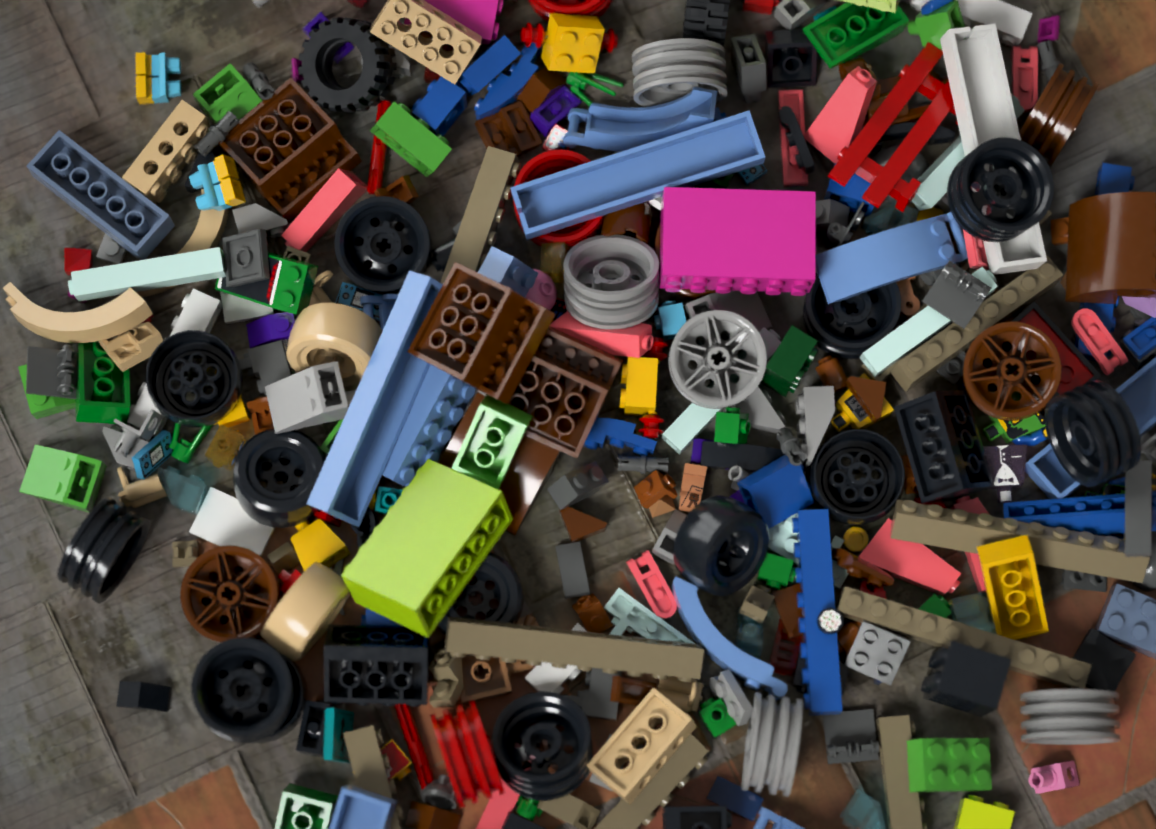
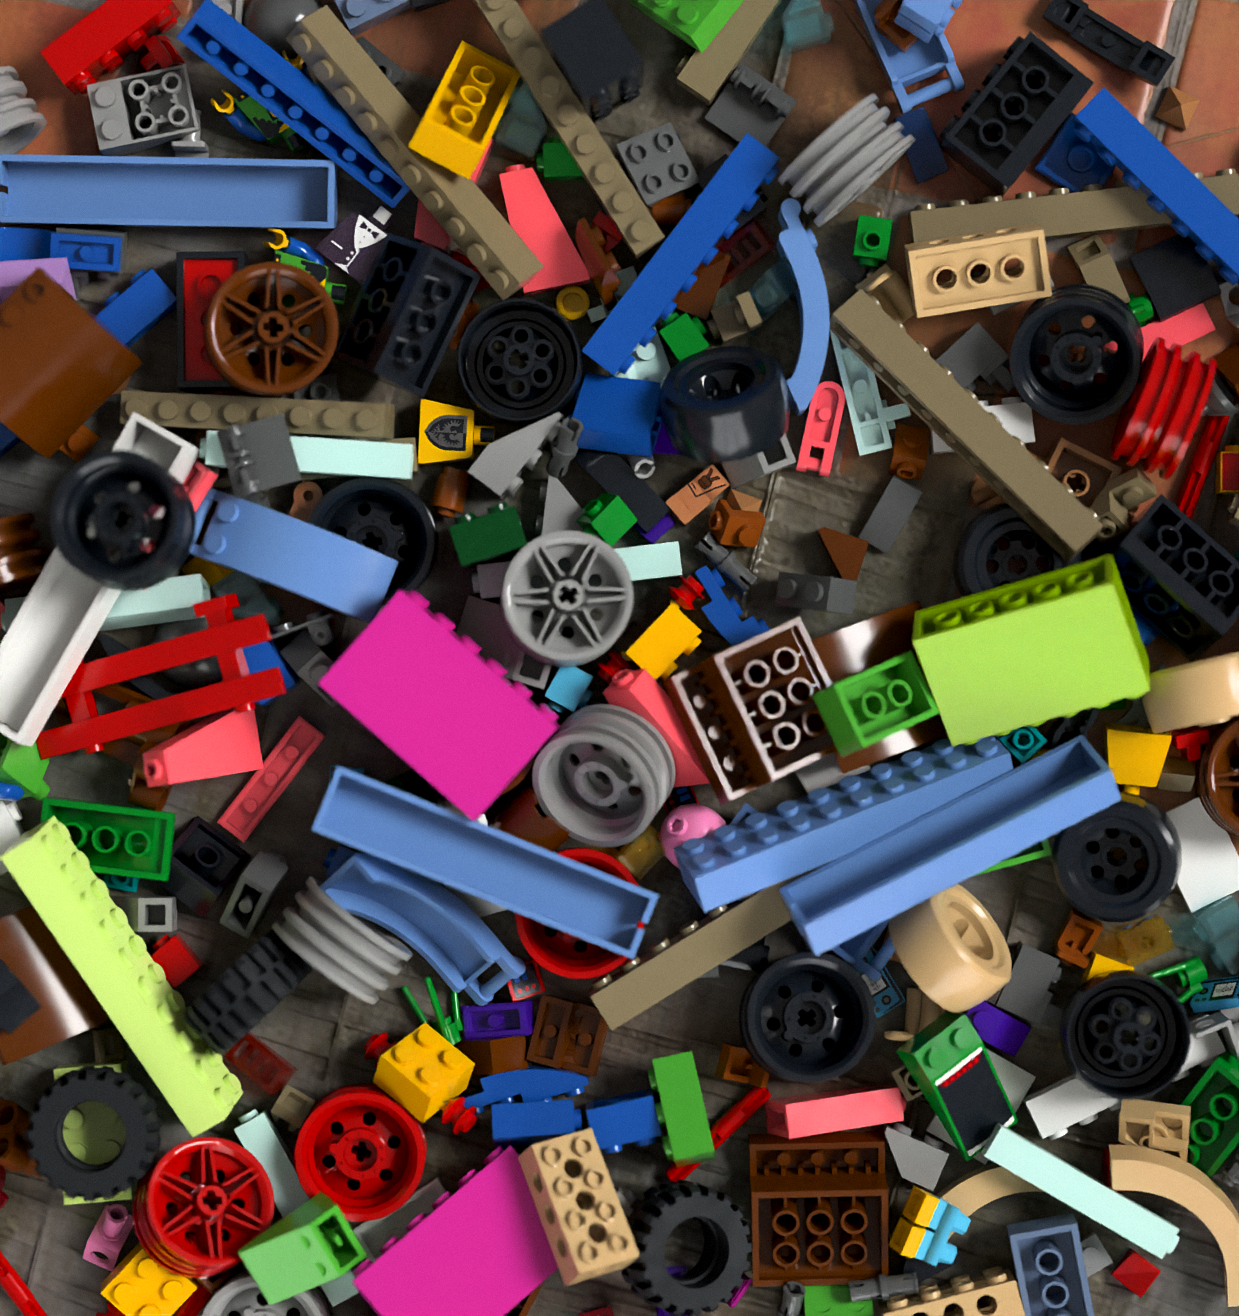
camera: 135 degrees left, 10 degrees up
dark grey tile [222,229,270,287] -> none
light grey slope [265,361,348,434] -> none
reddish brown slope [407,262,555,405] -> none
reddish brown tile [610,676,657,706] -> none
light grey hinge [709,669,753,726] -> none
black hinge [779,106,815,174] -> none
tile [817,608,843,635] -> none
reddish brown slope [845,376,886,424] -> none
black wheel [1045,380,1141,487] -> none
coral plate [1071,308,1128,376] -> none
dark grey slope [1125,460,1153,557] -> none

